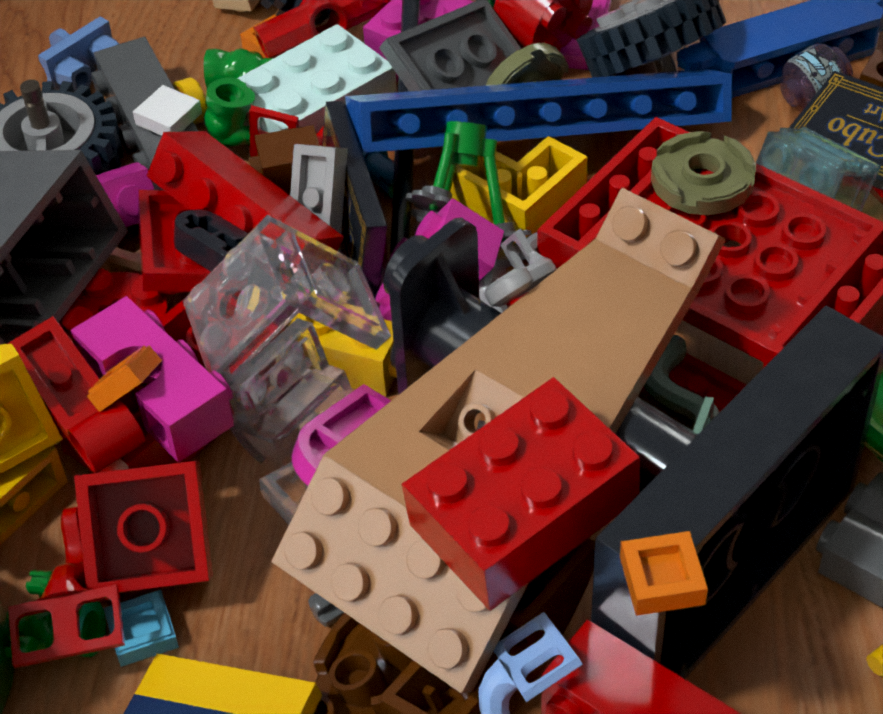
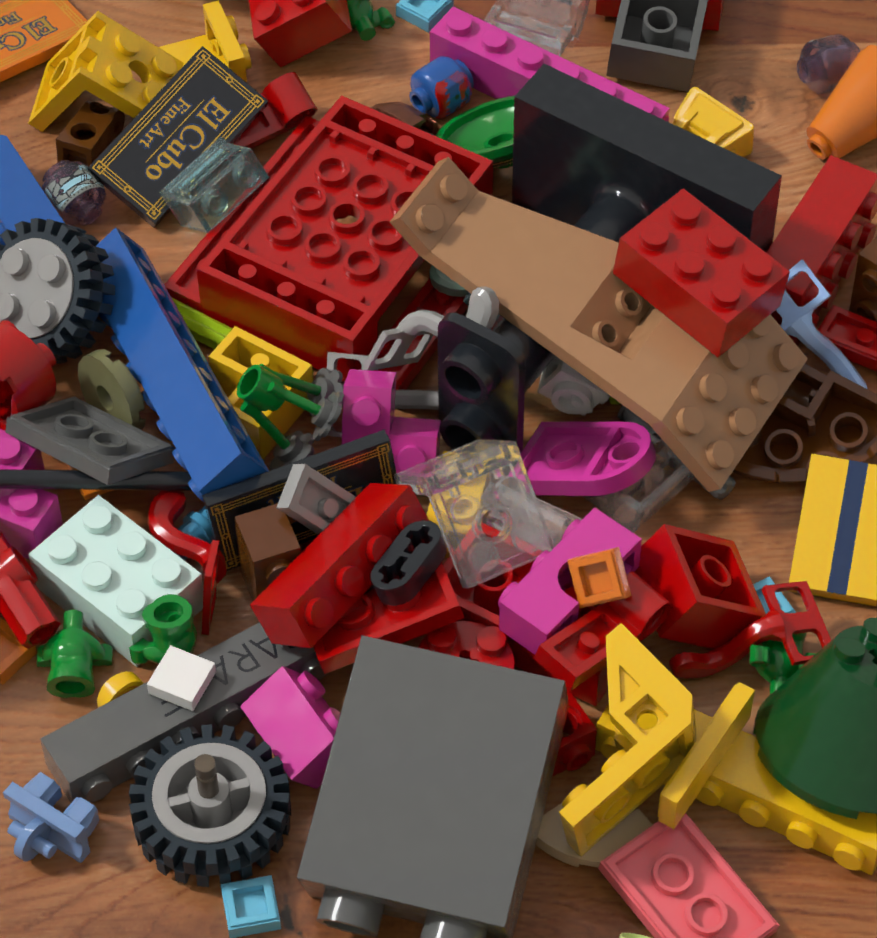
camera: 100 degrees left, 5 degrees up
orange tile [620,531,708,616] -> none
olive tile [651,131,756,215] -> none

